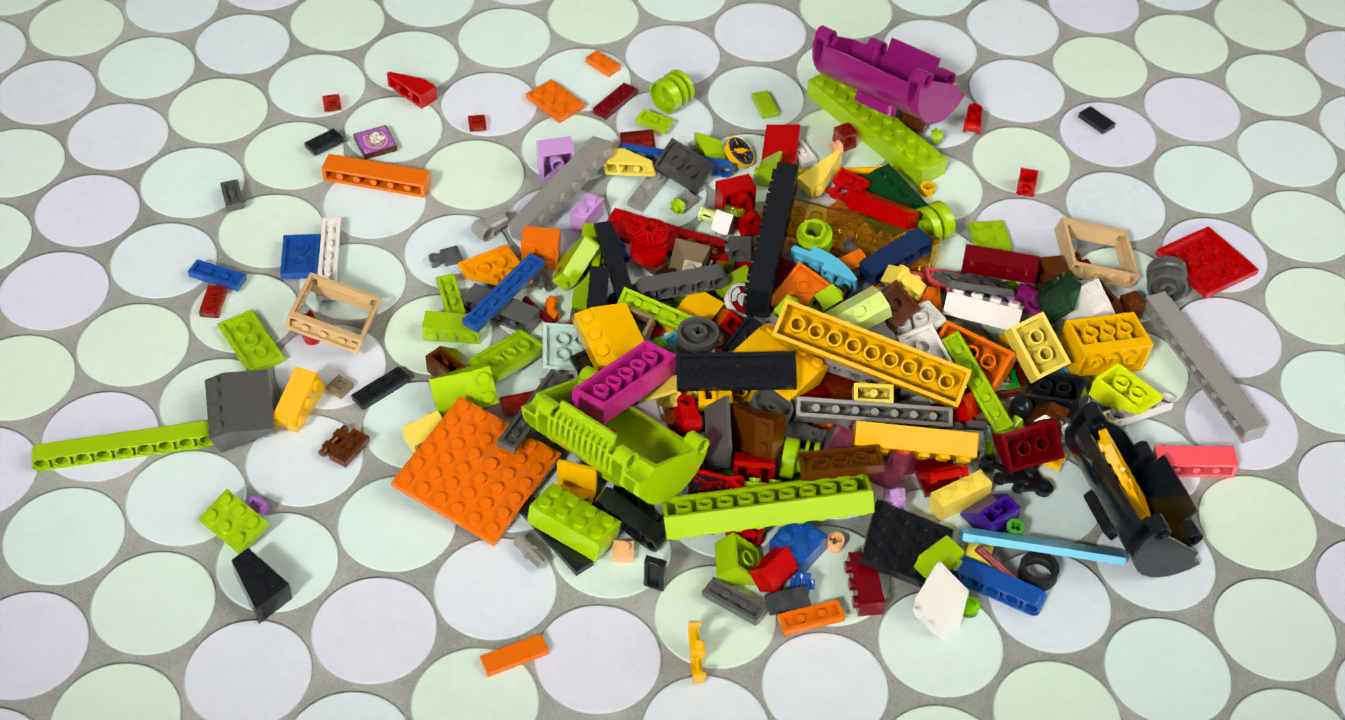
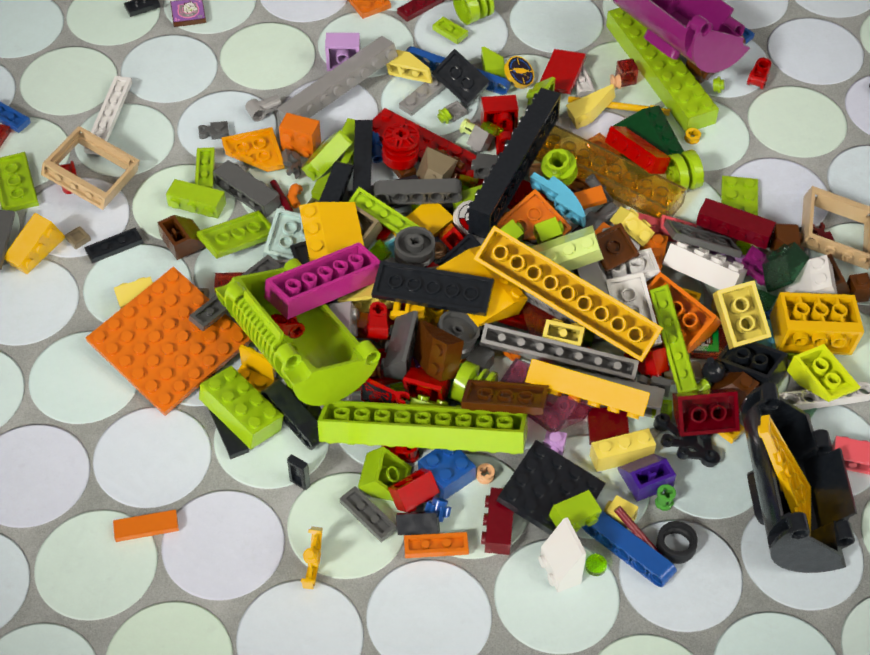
camera: 15 degrees right, 5 degrees up
dark grey plate [220,179,245,211] -> none
blue plate [280,234,321,279] -> none
reddish brown plate [318,425,370,468] -> none
orange brick [322,154,431,198] -> none
lime slope [428,362,499,416] -> none
blue plate [462,253,545,333] -> none
clear red plate [468,114,487,132] -> none
light grey axle [514,535,547,569] -> none
lavender brick [570,192,604,234] -> none
light nougat plate [612,540,634,563] -> none
clear red slope [619,129,656,148] -> none
lime tile [751,90,779,119] -> none
dark grey brick [801,425,827,450] -> none
red plate [826,167,870,206] -> none
dark blue brick [859,227,932,287] -> none
red plate [917,463,969,484] -> none
medium azure tile [958,526,1126,565] -> none
red brick [1016,168,1038,197] -> none

